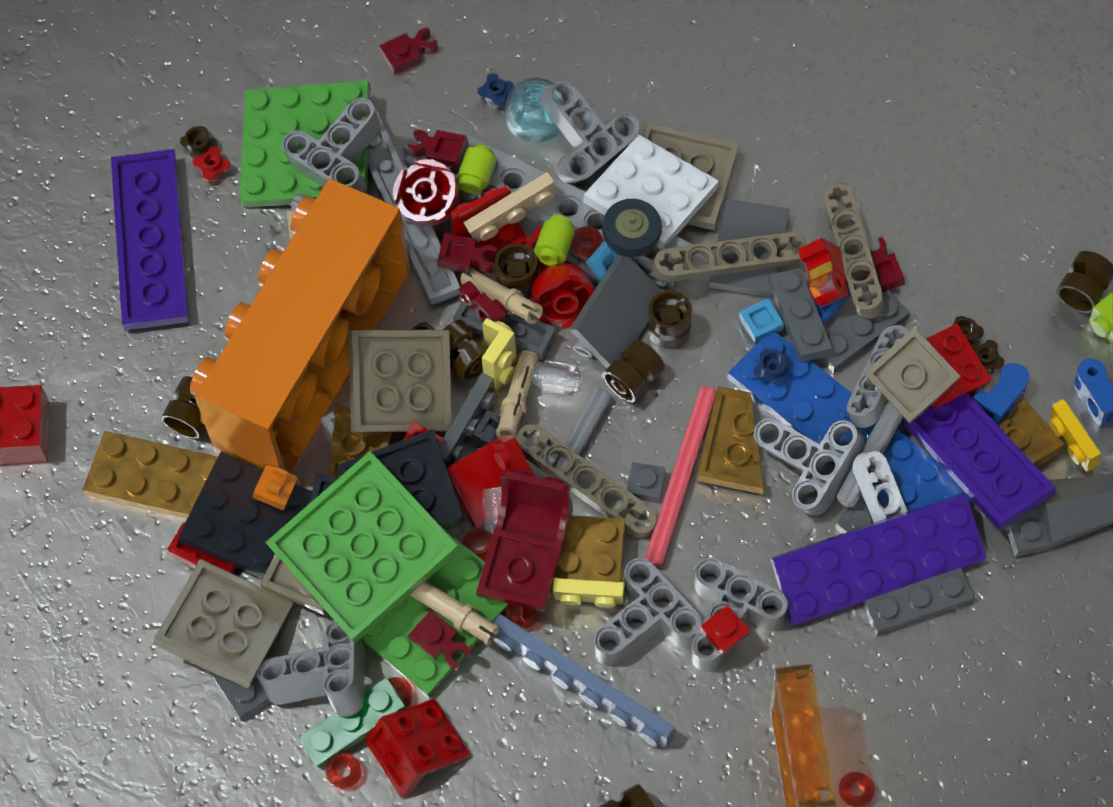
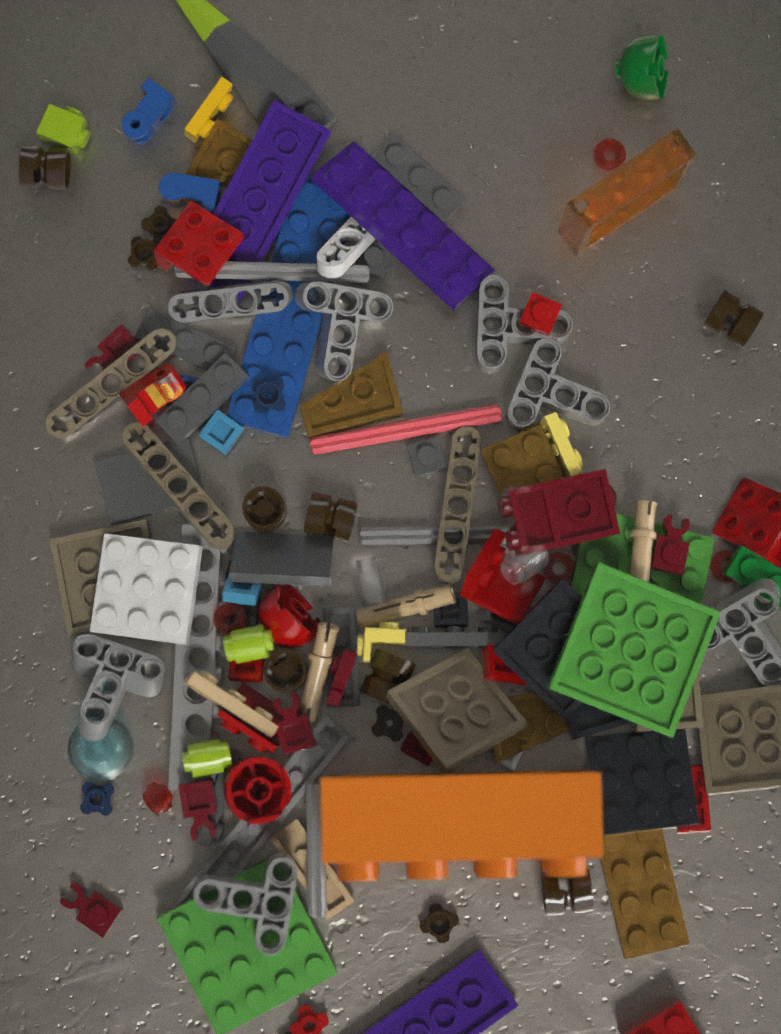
camera: 120 degrees left, 20 degrees up
orange tile [252,464,298,511] -> none
sand blue plate [493,614,674,749] -> none
black wheel [602,198,662,257] -> none
dark tan plate [864,327,961,424] -> none
none -> clear red plate [143,782,173,814]
none -> dark brown plate [420,903,459,943]

